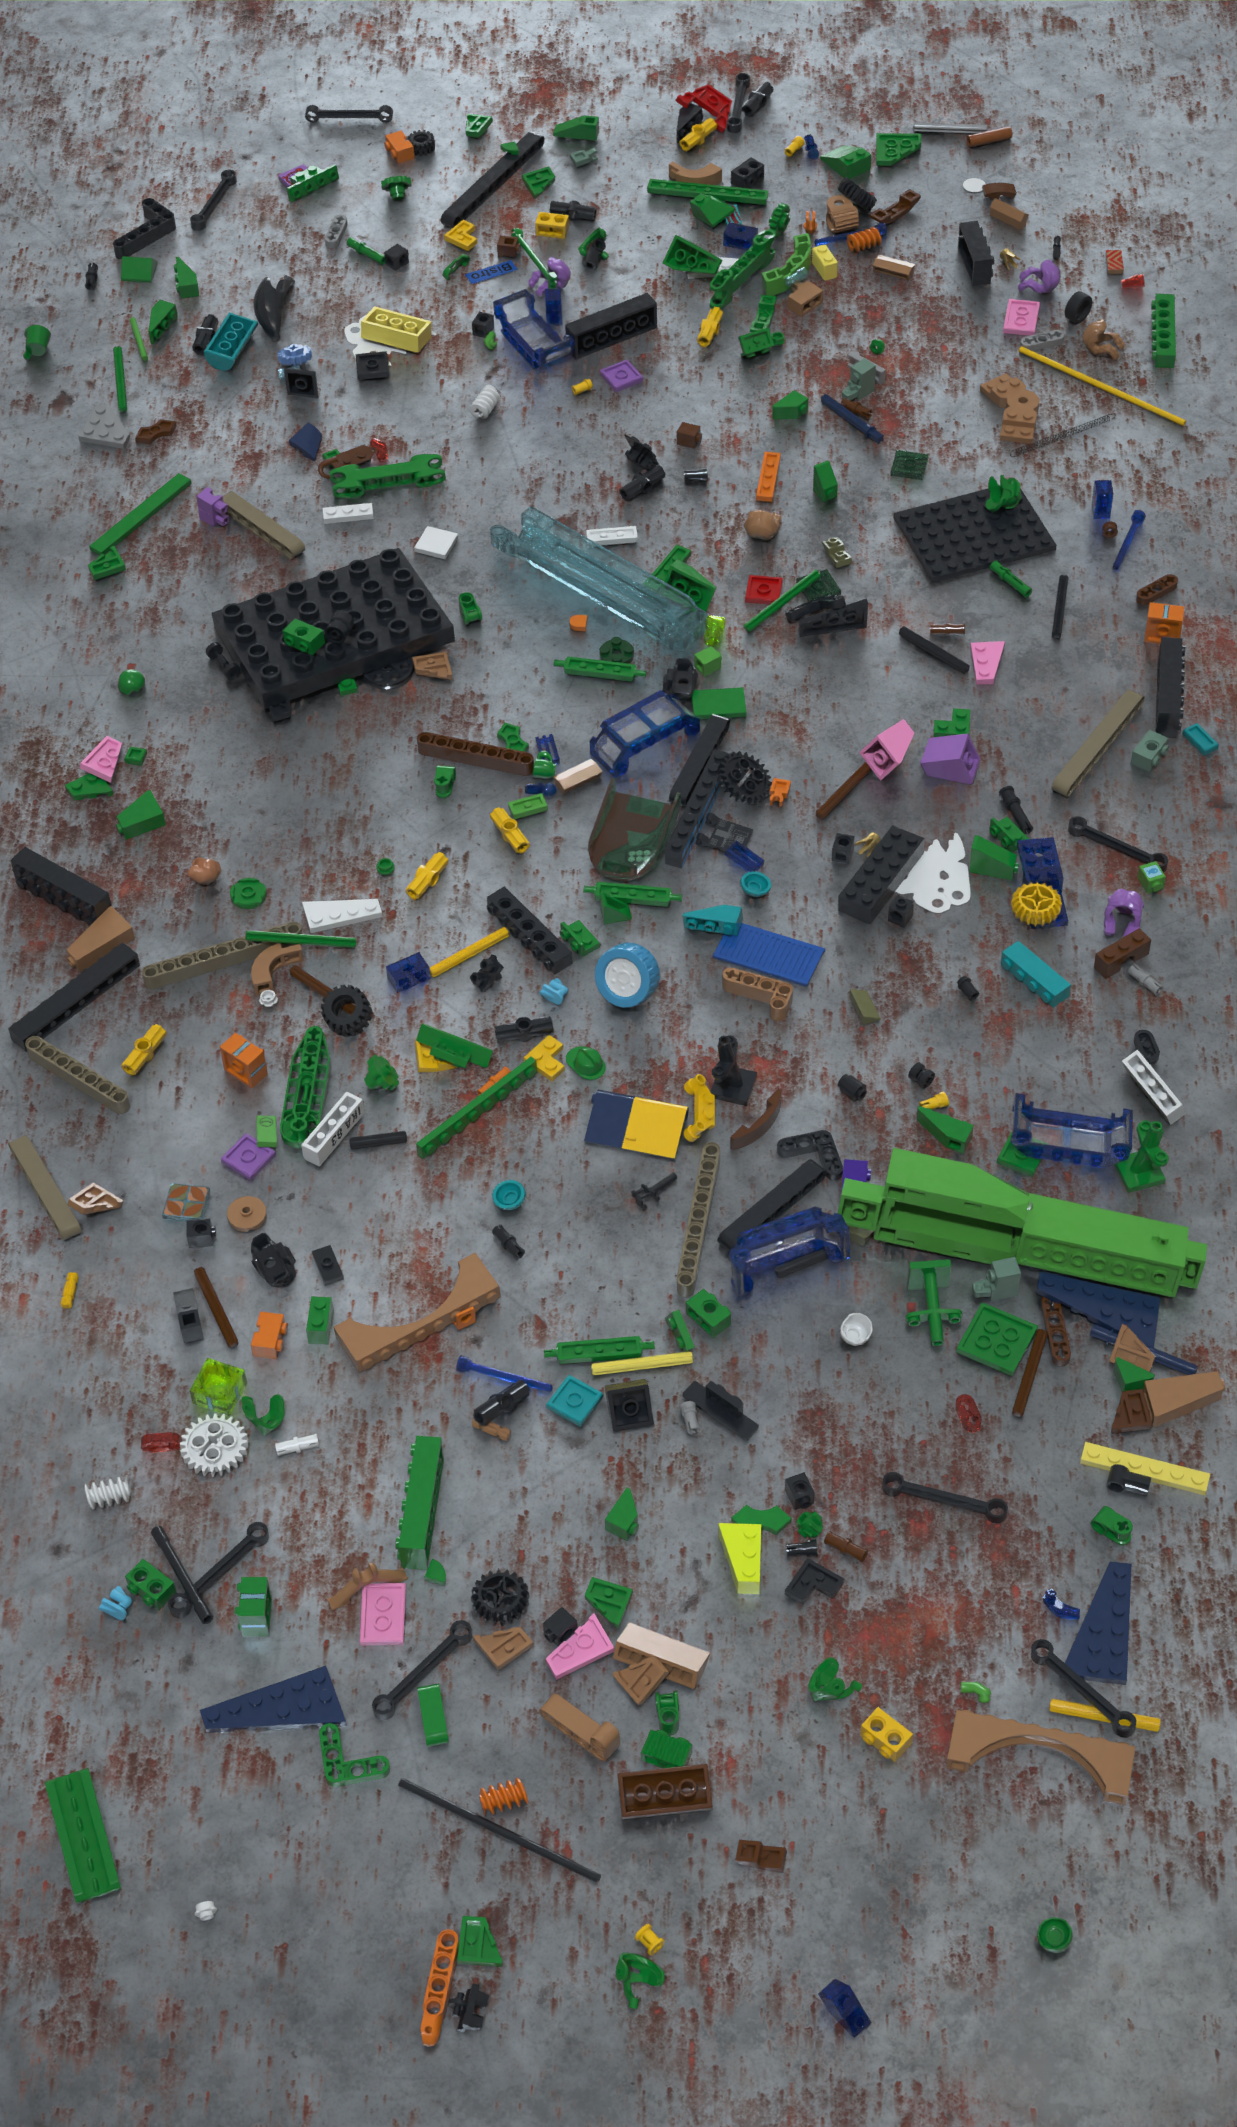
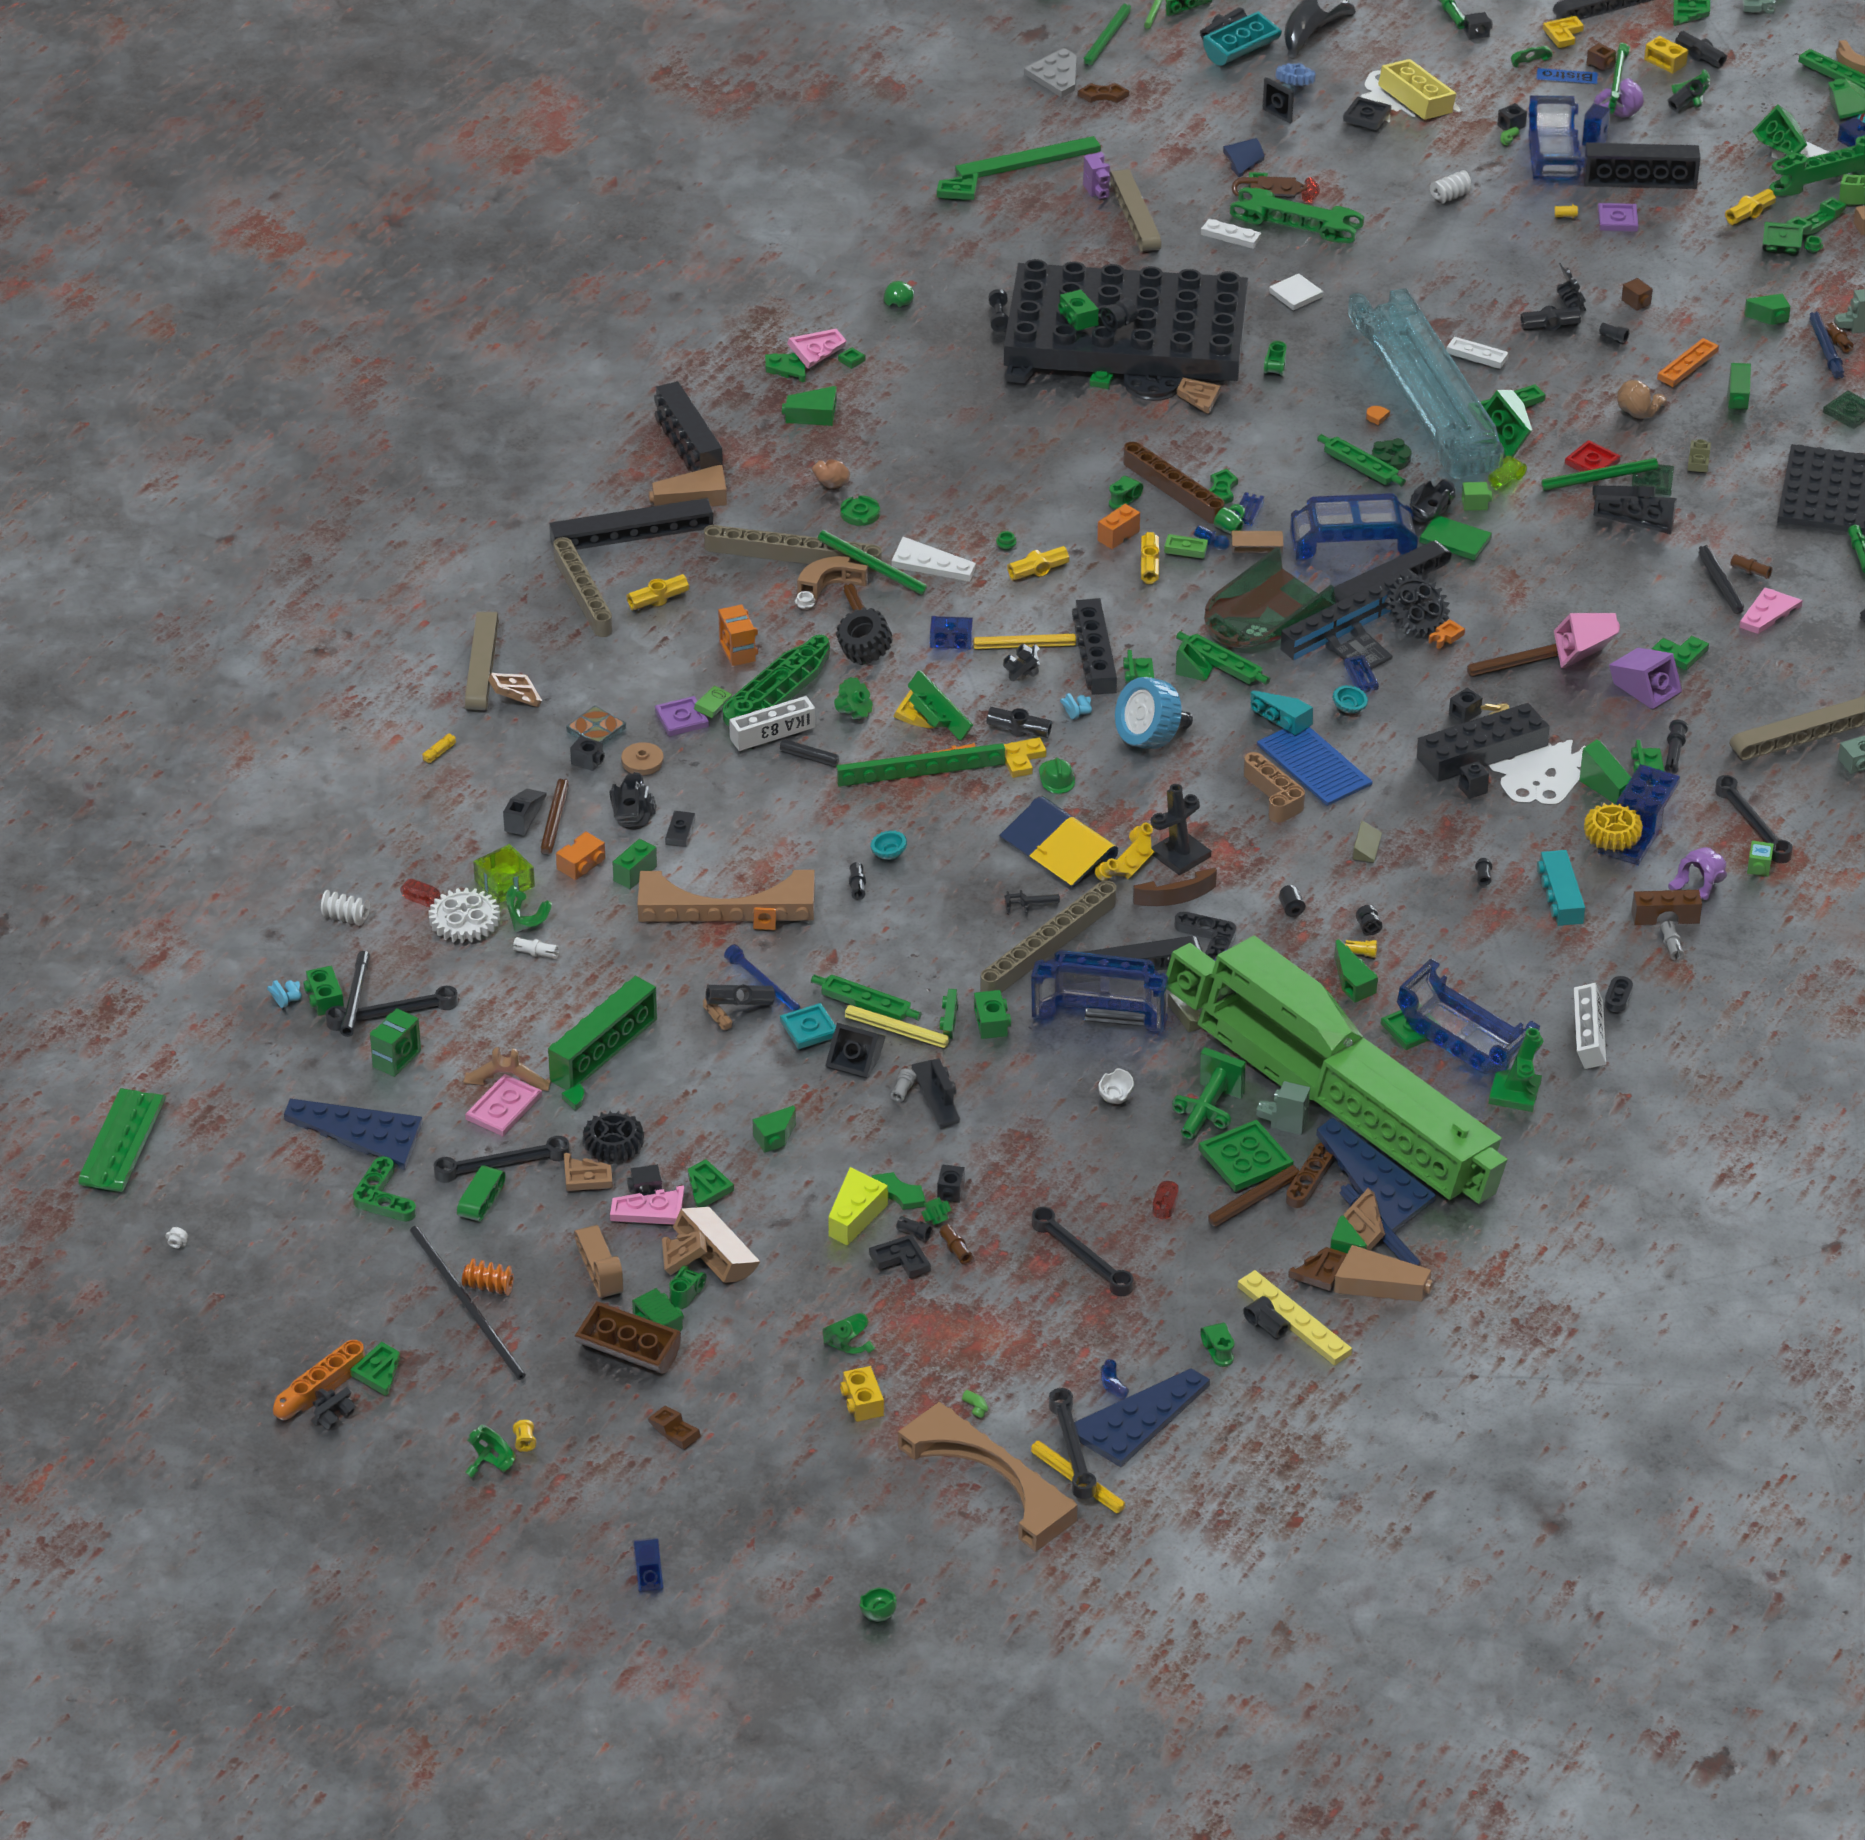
camera: 30 degrees right, 10 degrees down
none -> orange brick [1097,504,1140,549]

